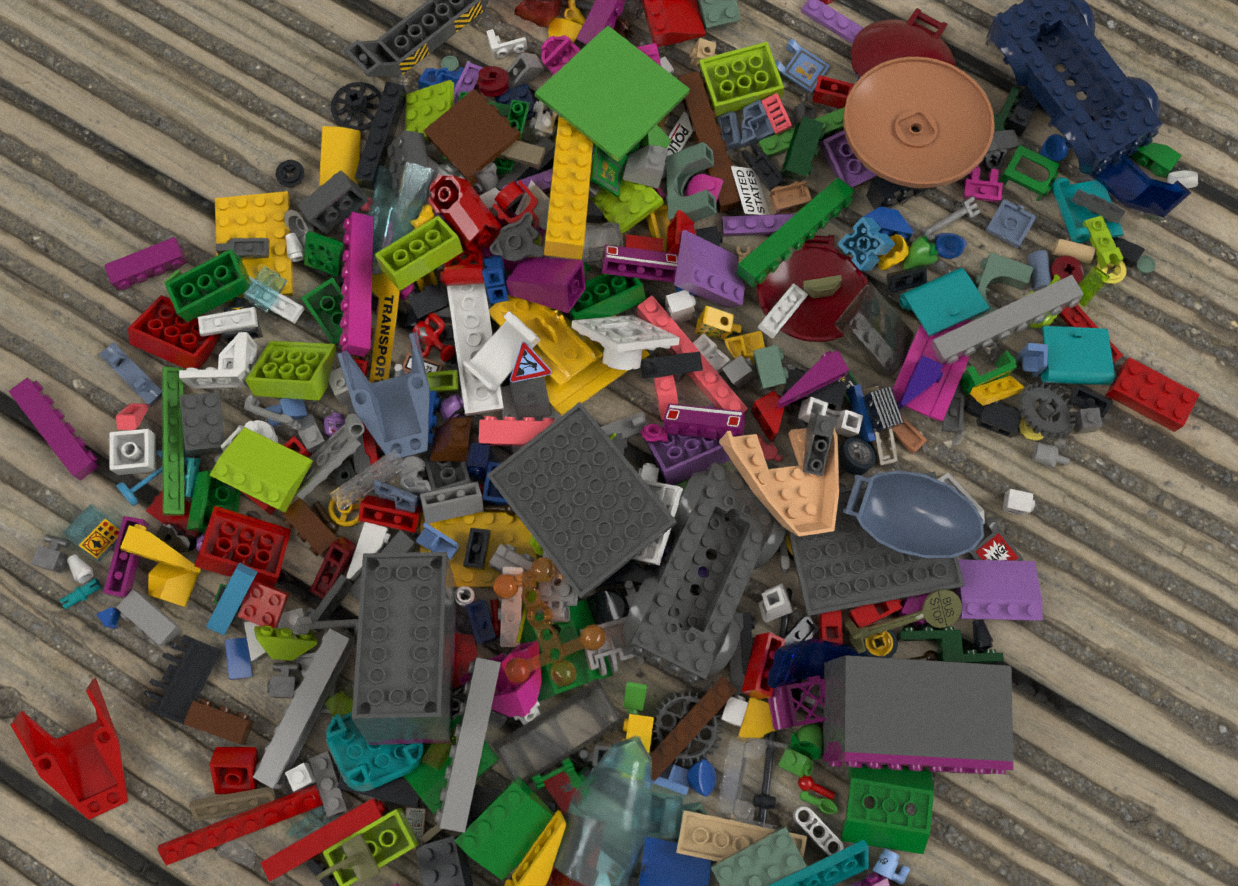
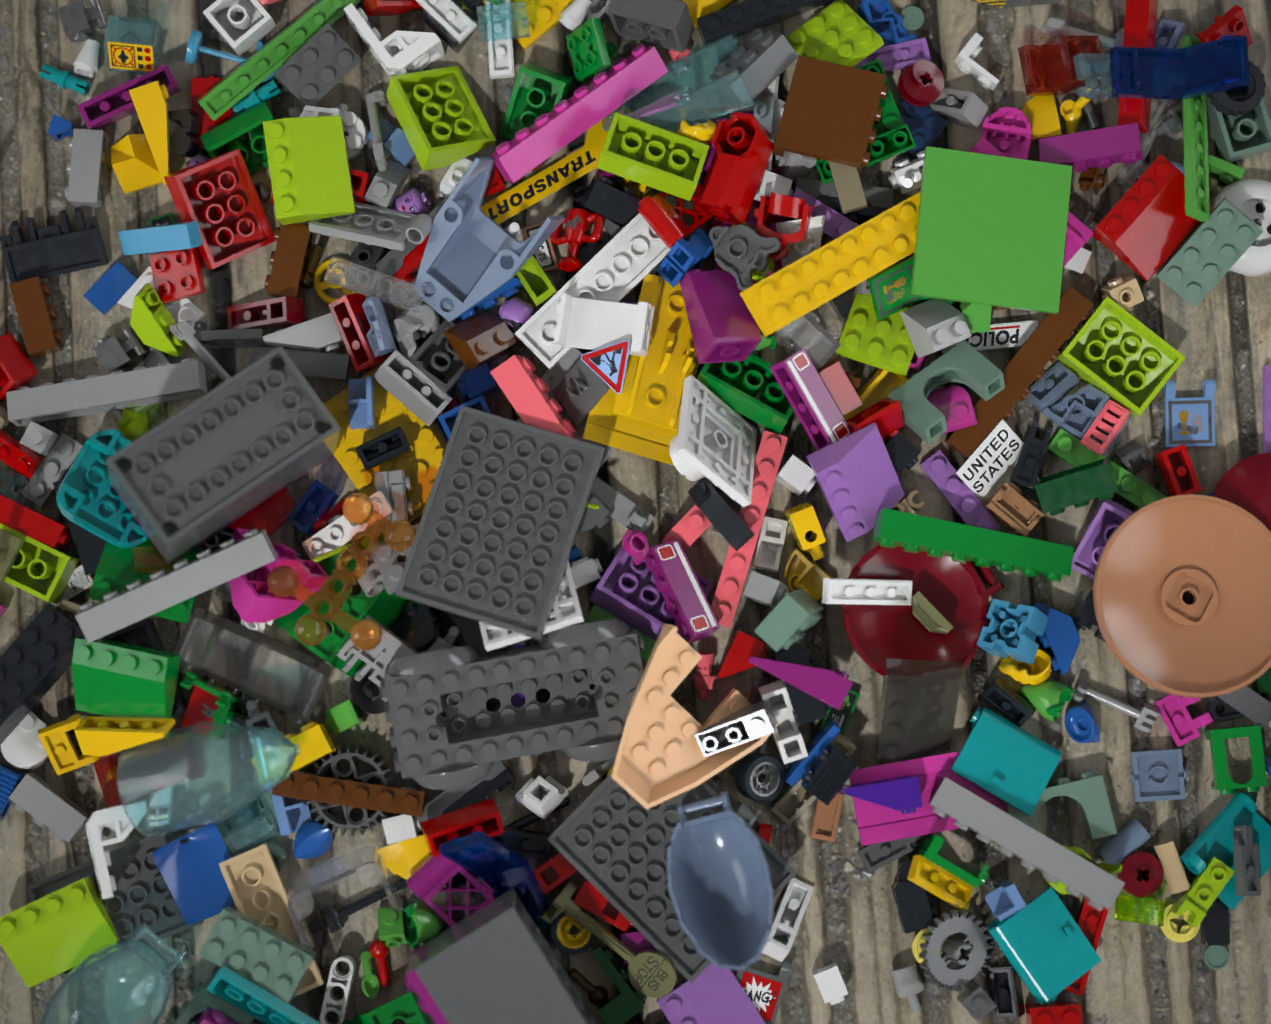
camera: 55 degrees right, 10 degrees up
white cone [454,586,474,607] -> none
none -> dark grey dish [349,667,388,715]

